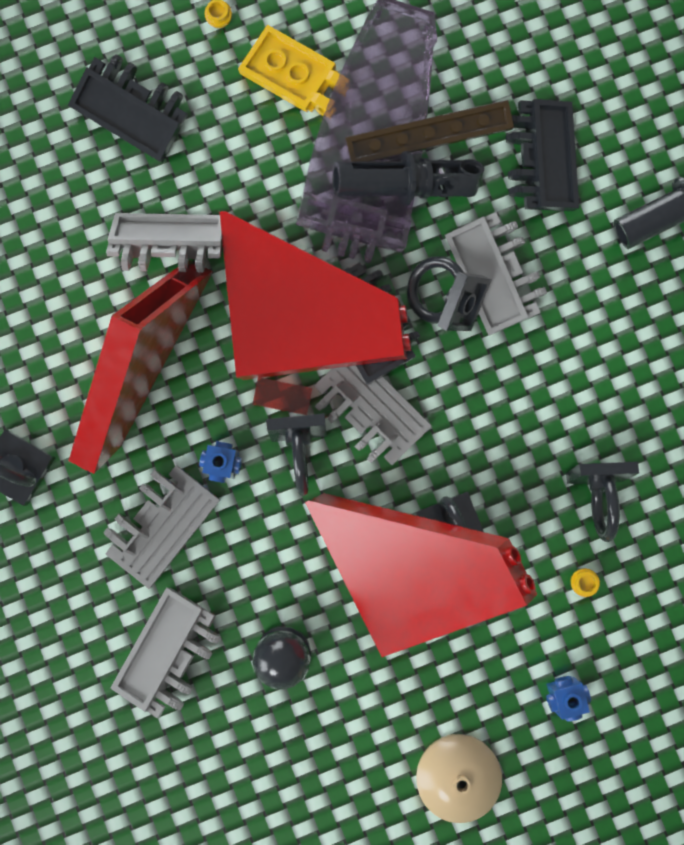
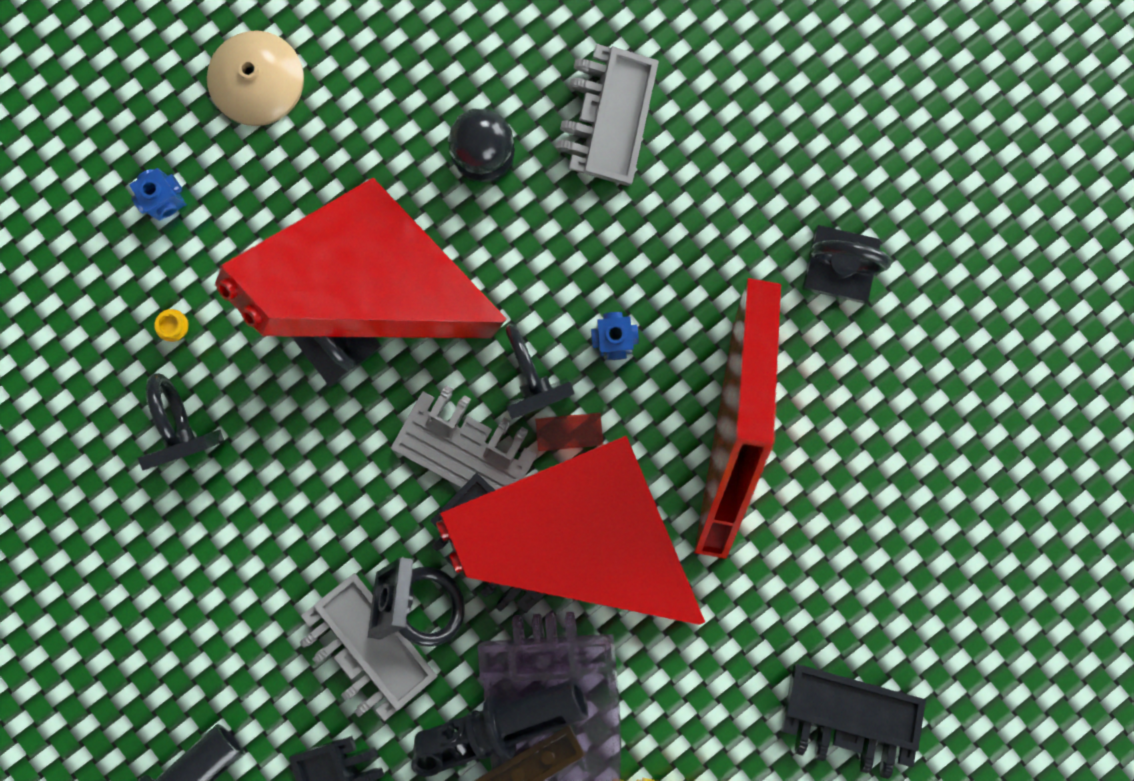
camera: 165 degrees right, 0 degrees up
light grey hinge [104,465,221,589] -> none
light grey hinge [106,213,223,272] -> none

